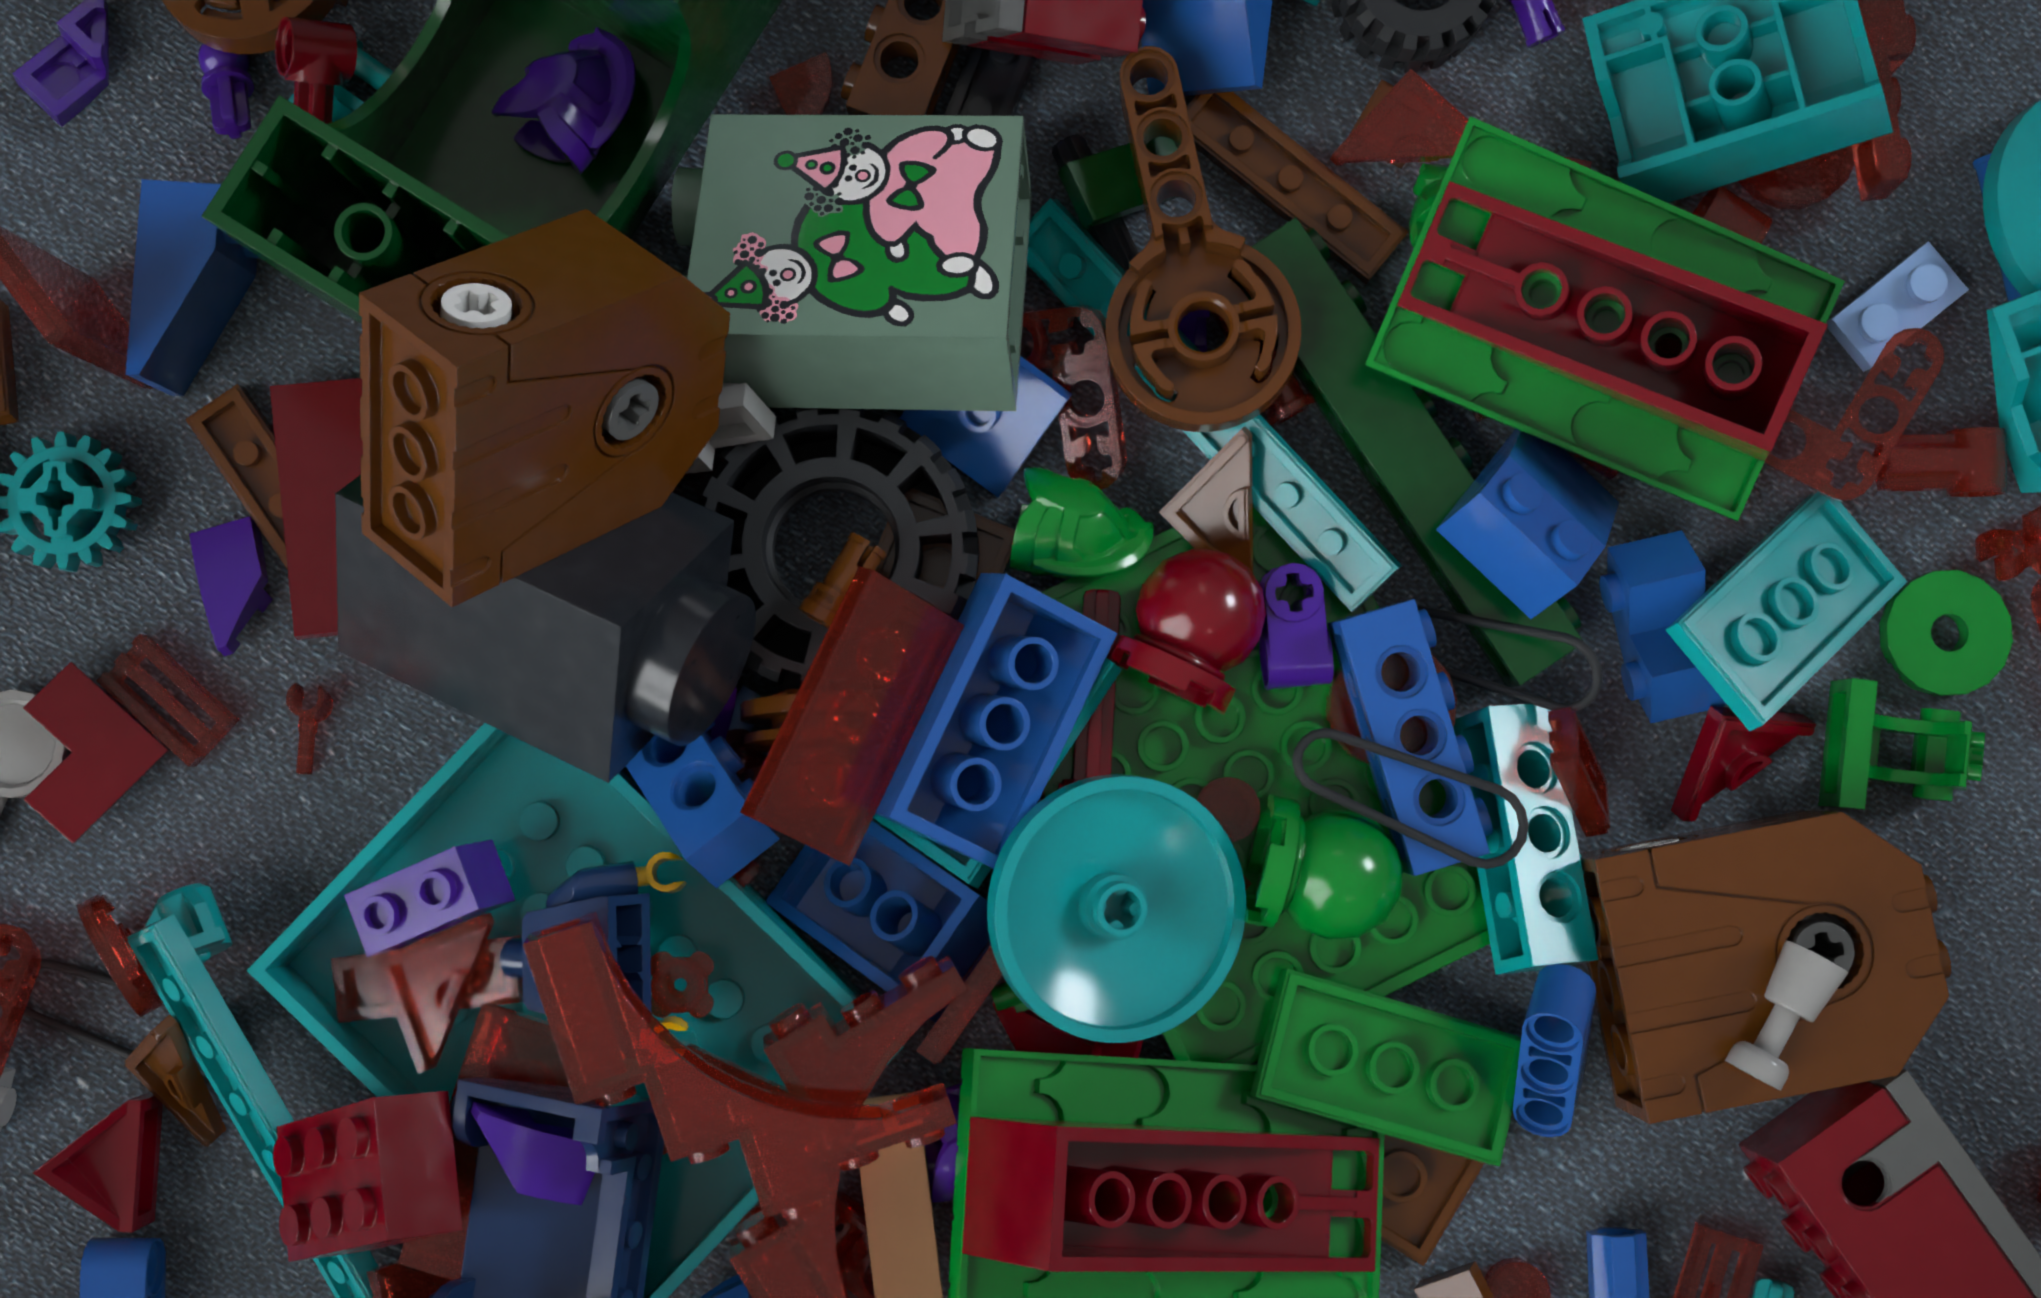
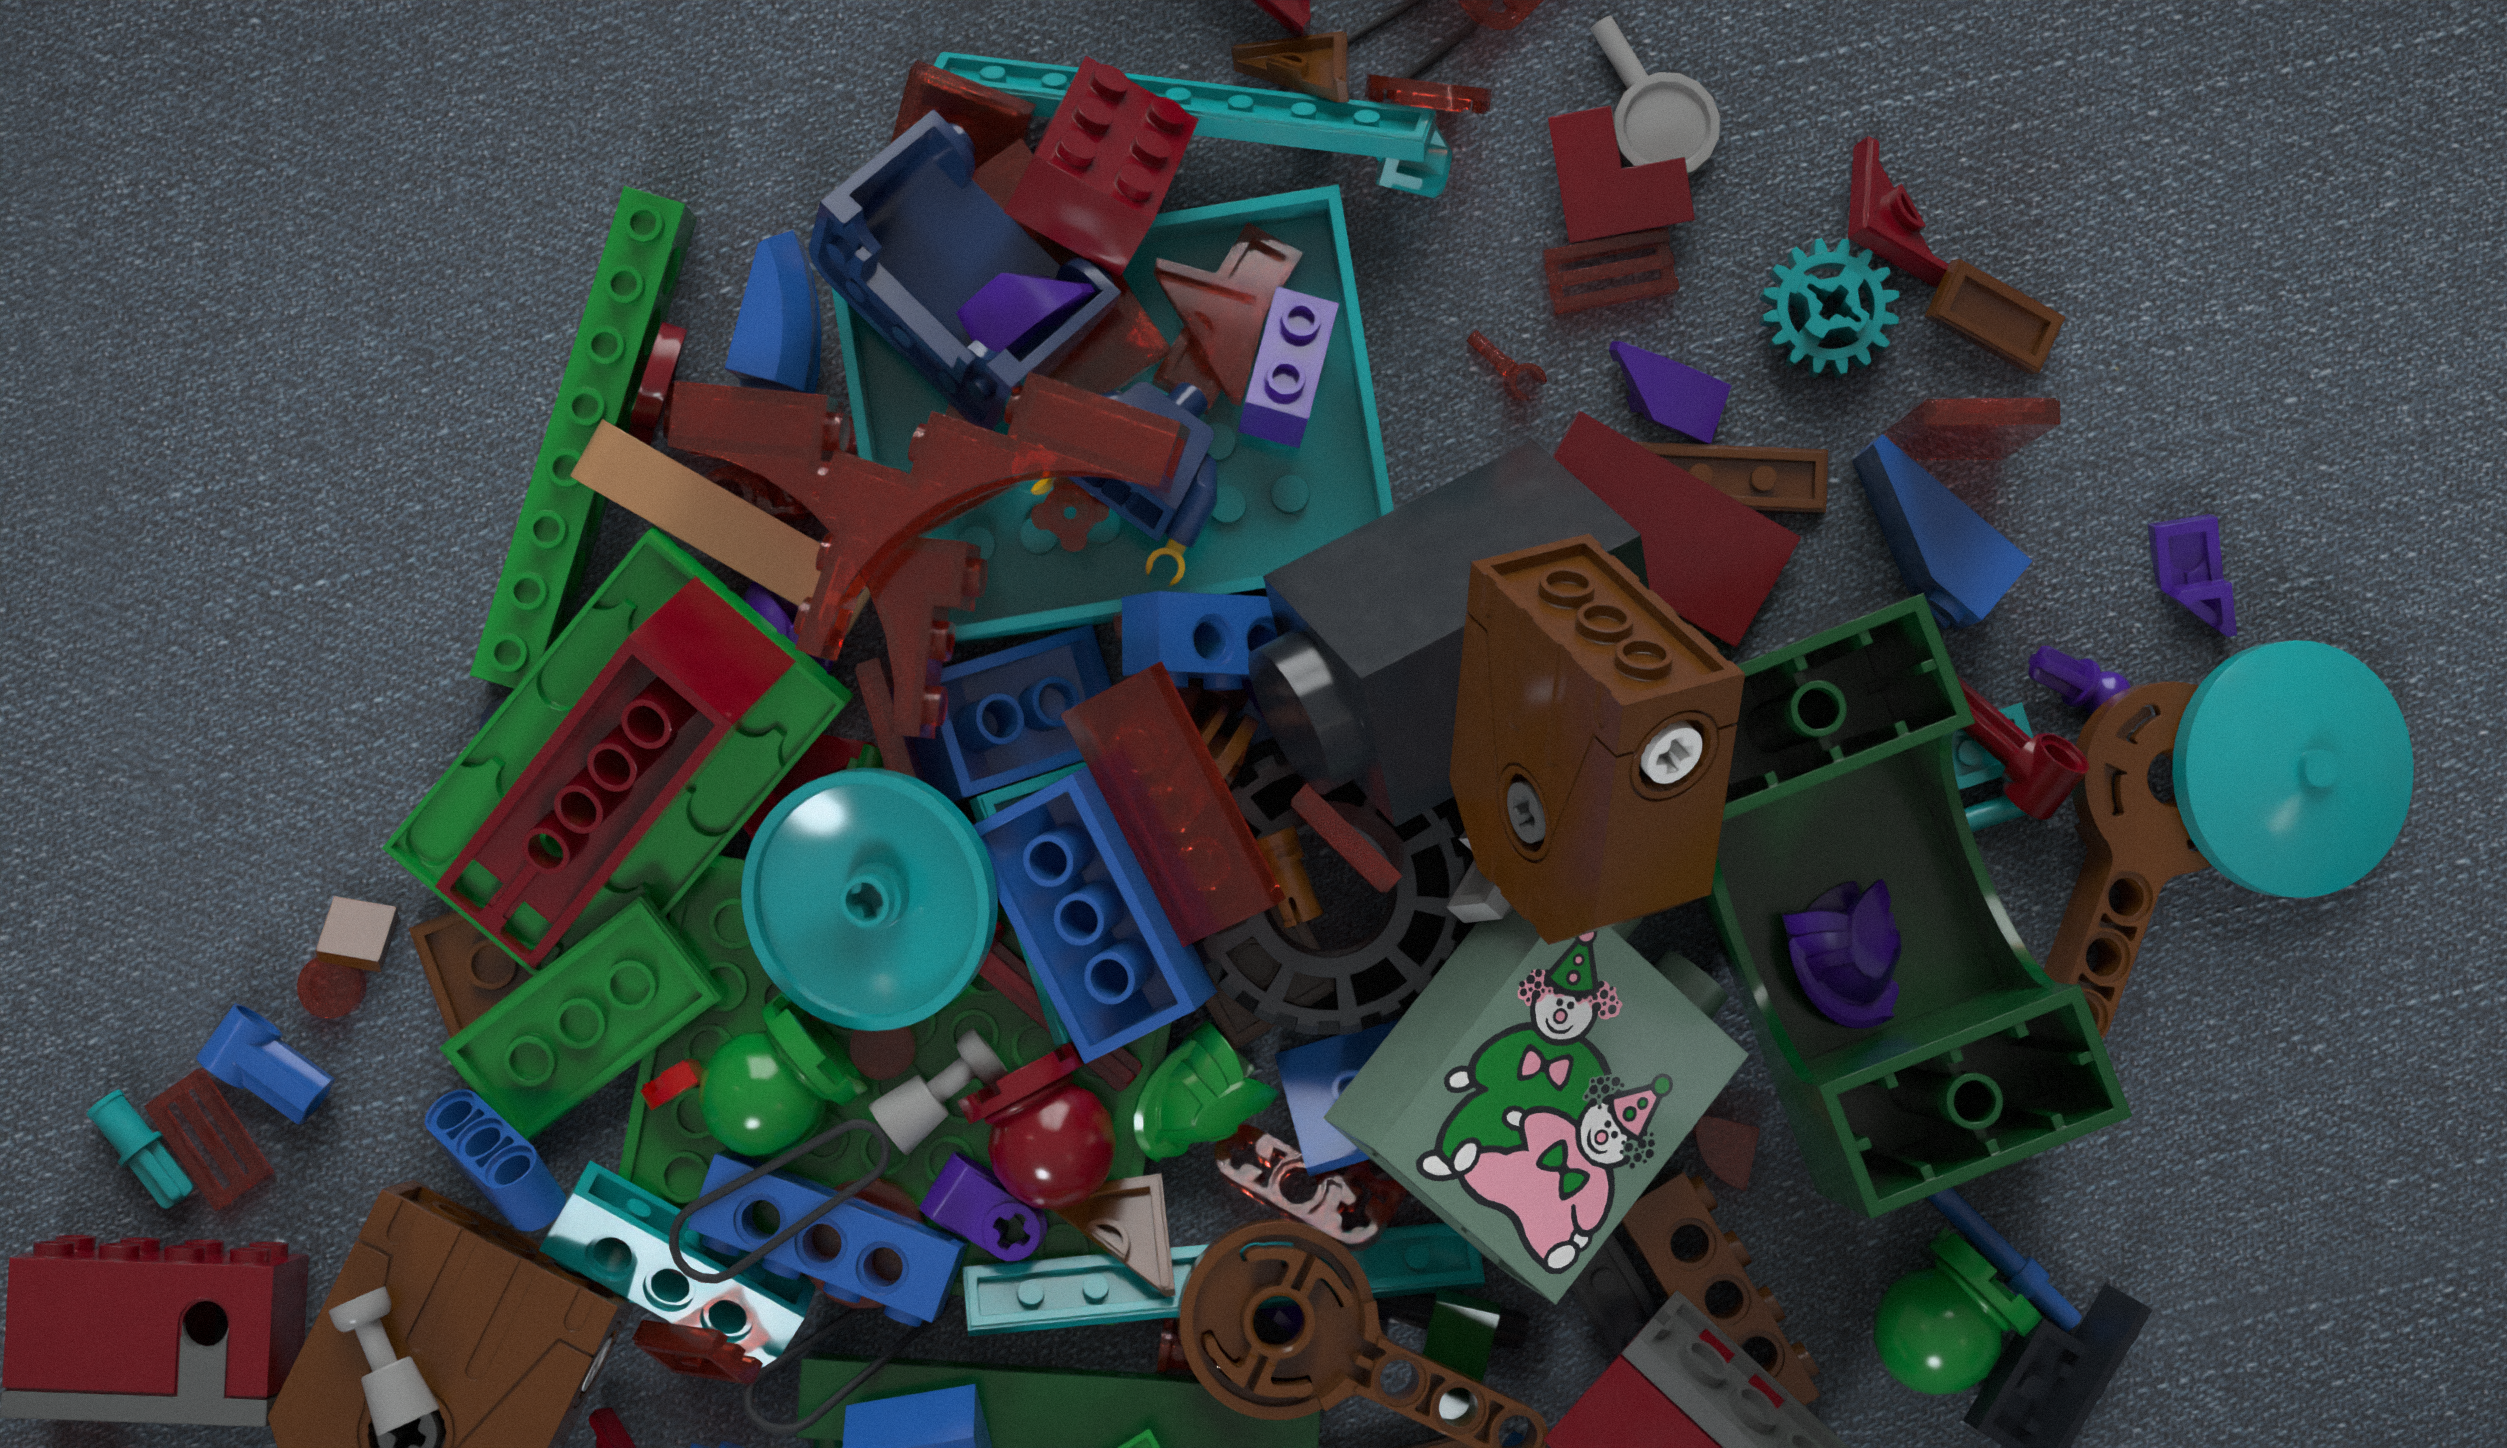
camera: 130 degrees right, 0 degrees up
none -> red tile [640,1058,703,1111]
none -> light grey piece [868,1027,1008,1155]
none -> clear red tile [1290,783,1402,893]

